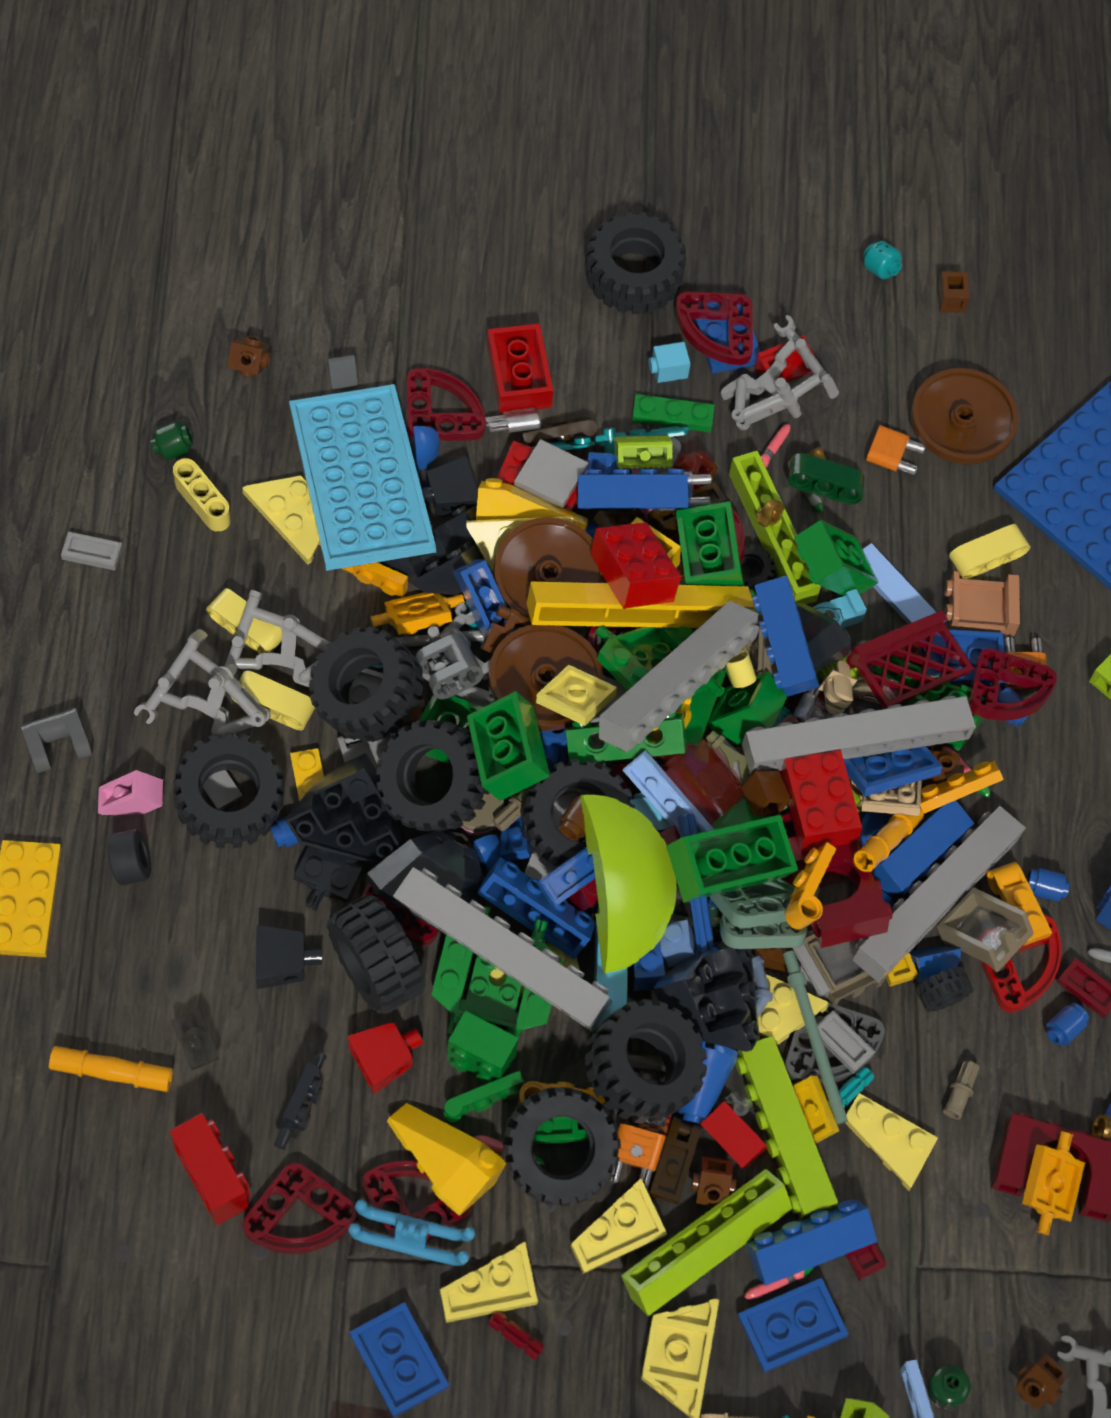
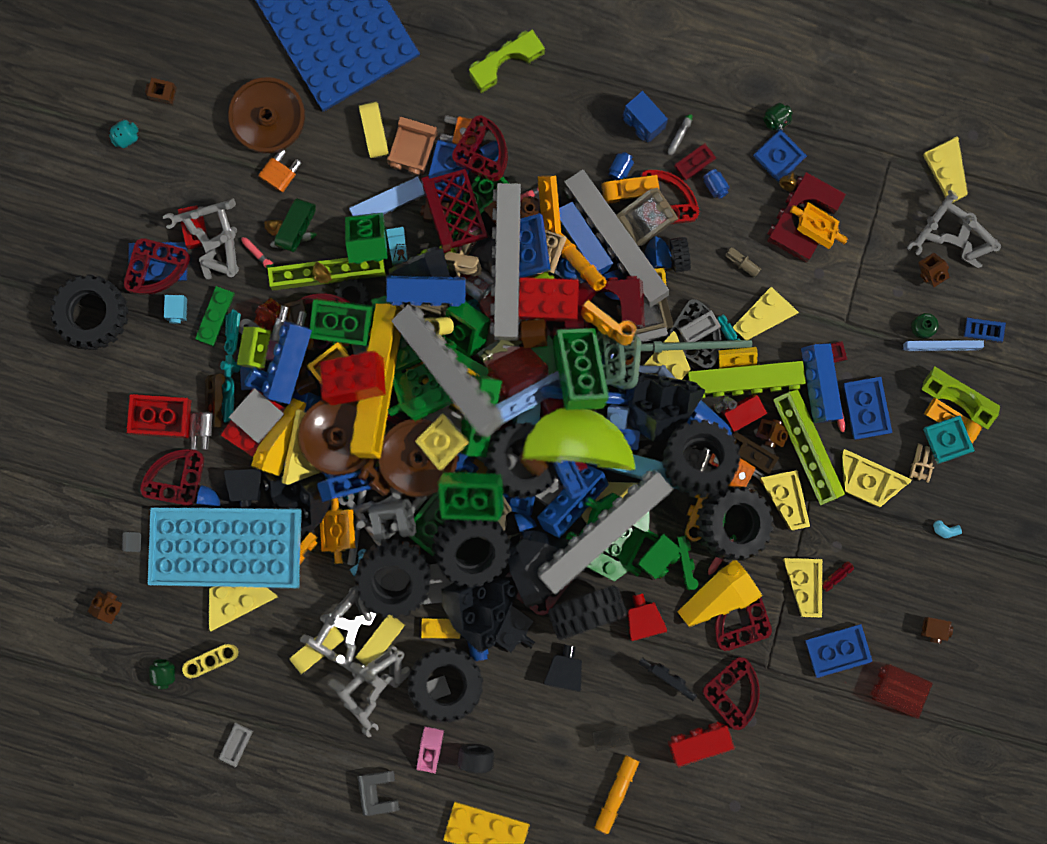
camera: 75 degrees left, 20 degrees up
dark azure piece [348,1200,475,1266] -> none

